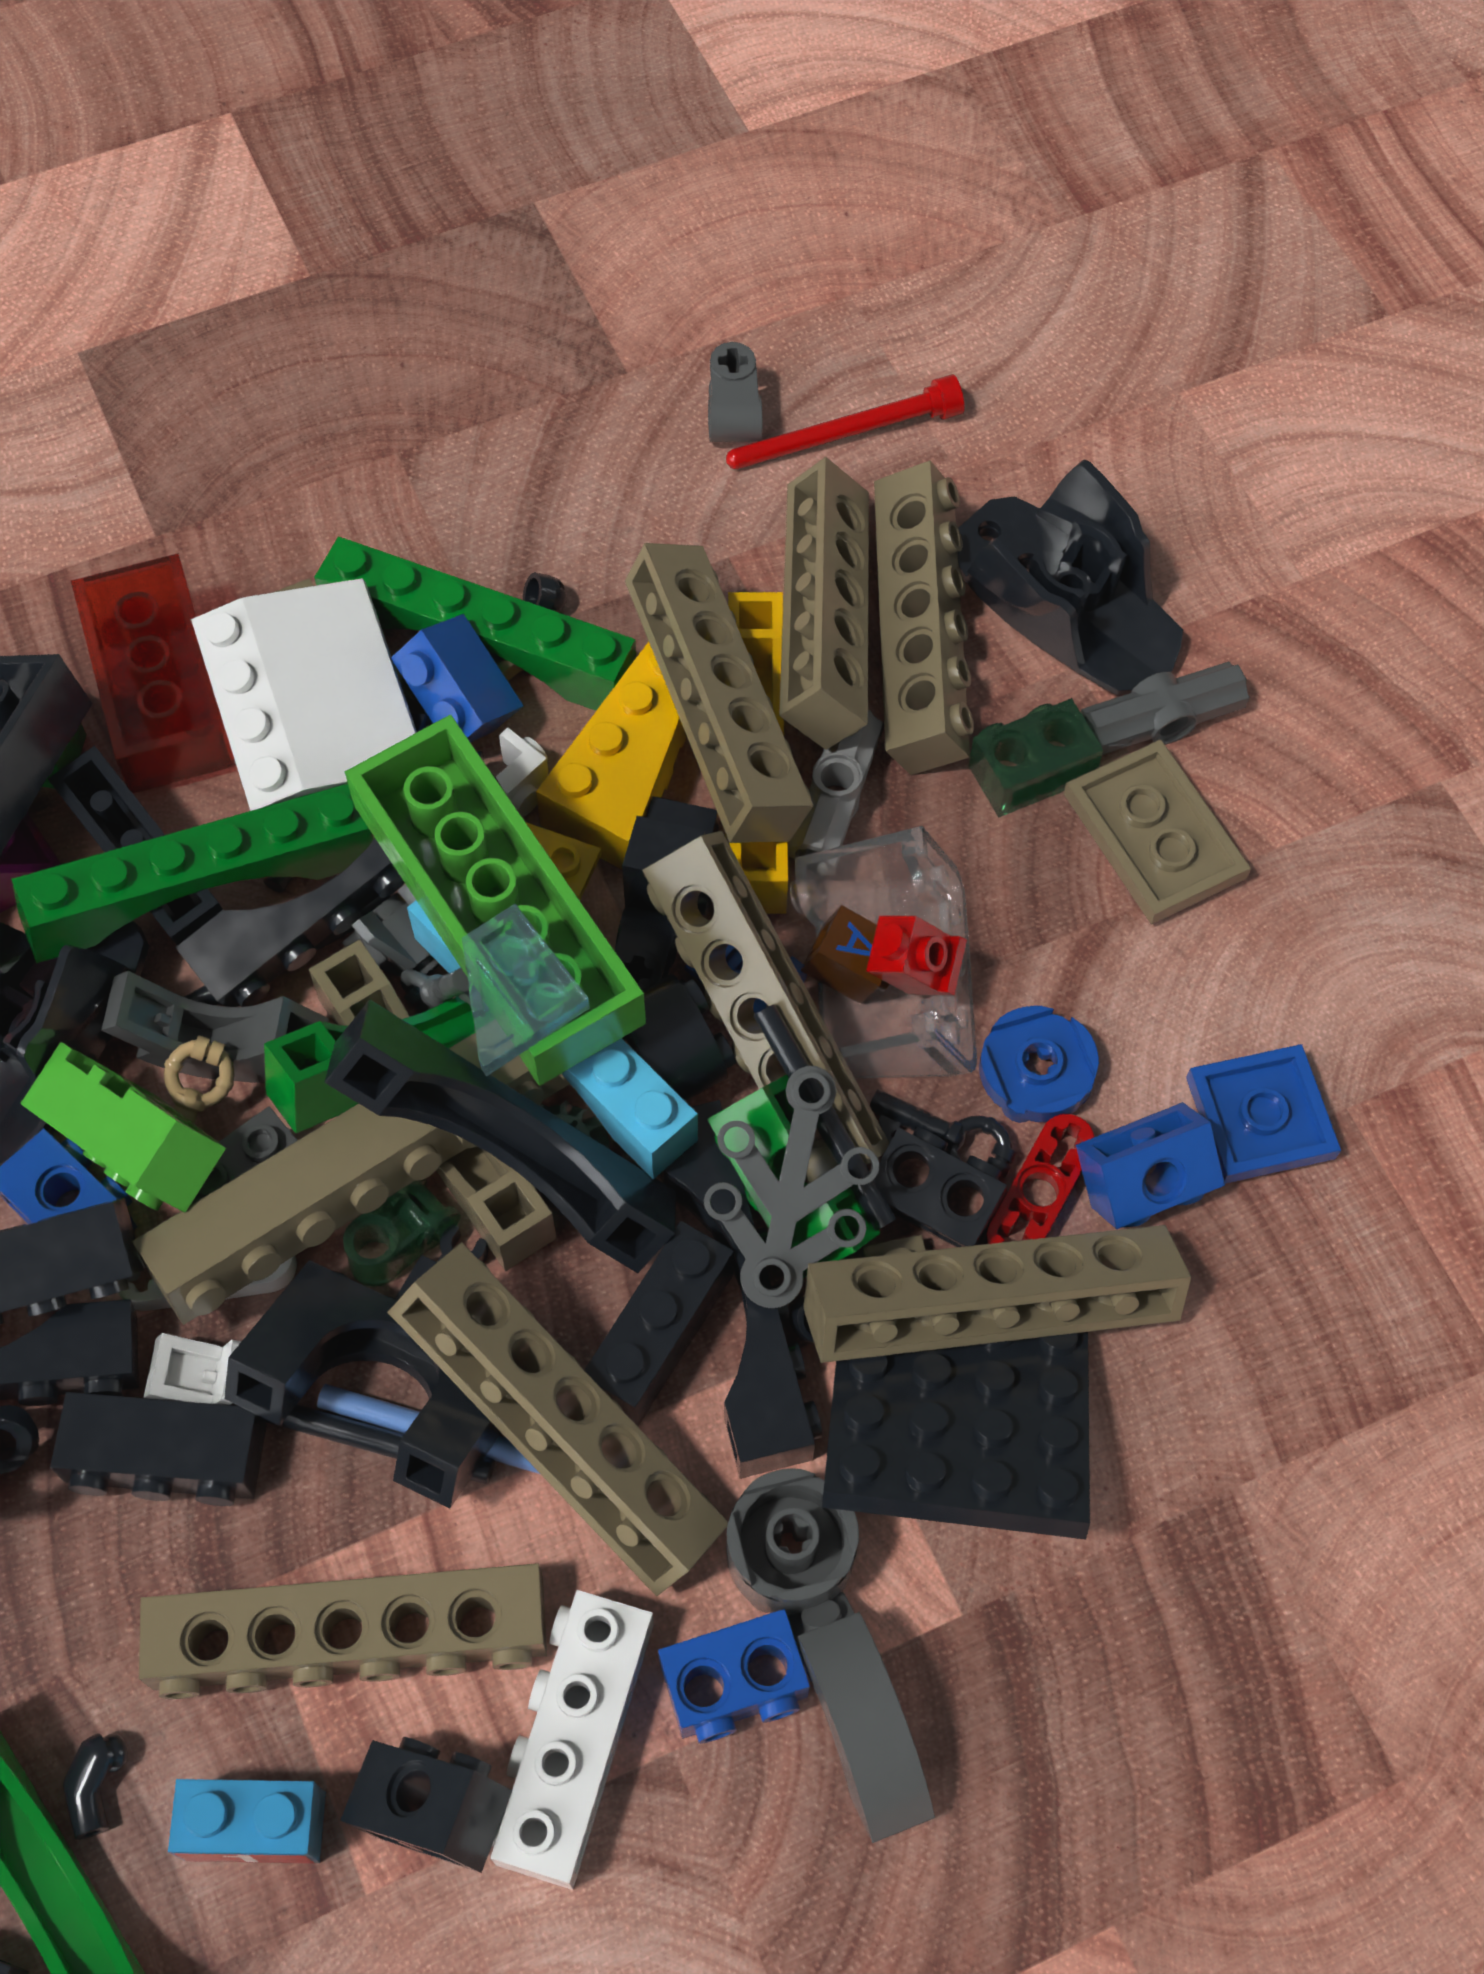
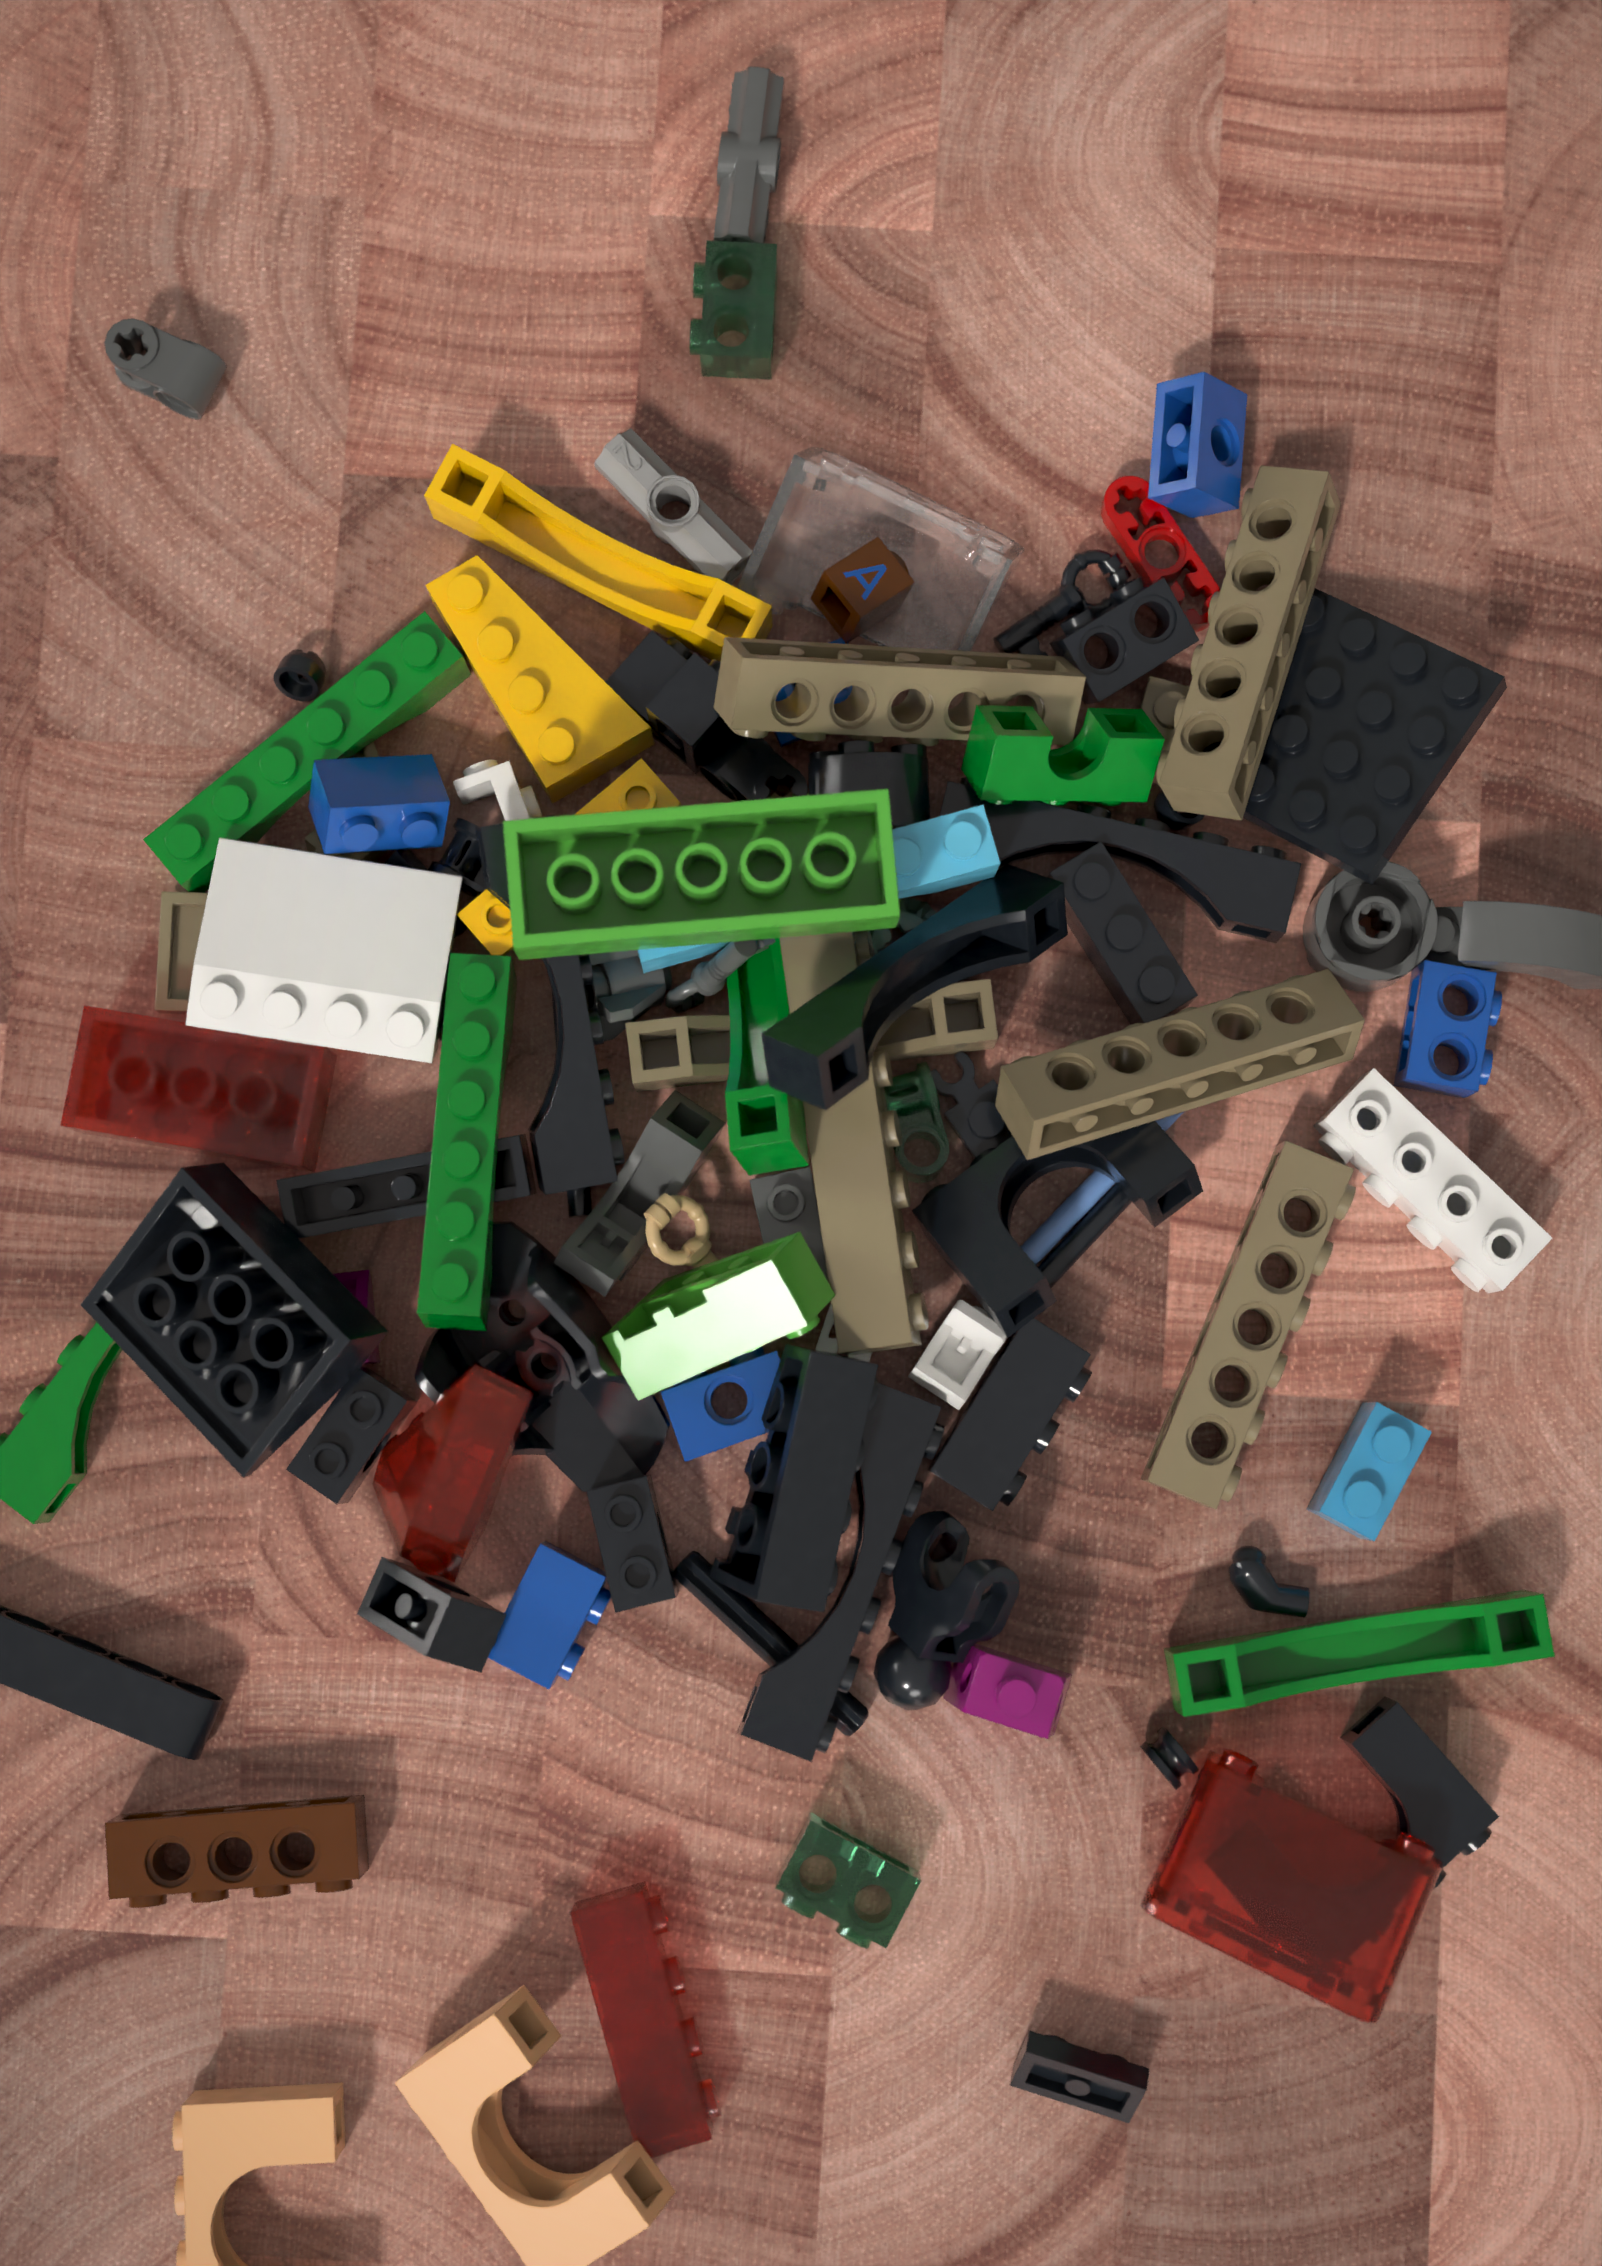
camera: 60 degrees left, 20 degrees up
black brick [340,1737,512,1873] -> none
clear light blue wing [462,904,590,1076] -> none
dark tan brick [625,543,813,843] -> none
dark grey plant [704,1066,879,1308] -> none
red piece [726,374,965,469] -> none
black bar [753,1004,896,1231] -> none
dark tan brick [779,457,869,750] -> none
red brick [866,916,967,996] -> none
dark tan brick [874,460,974,775] -> none
black piece [958,460,1183,695] -> none
blue plate [979,1006,1099,1123] -> none
dark tan plate [1064,739,1251,925] -> none
blue plate [1186,1044,1341,1184] -> none

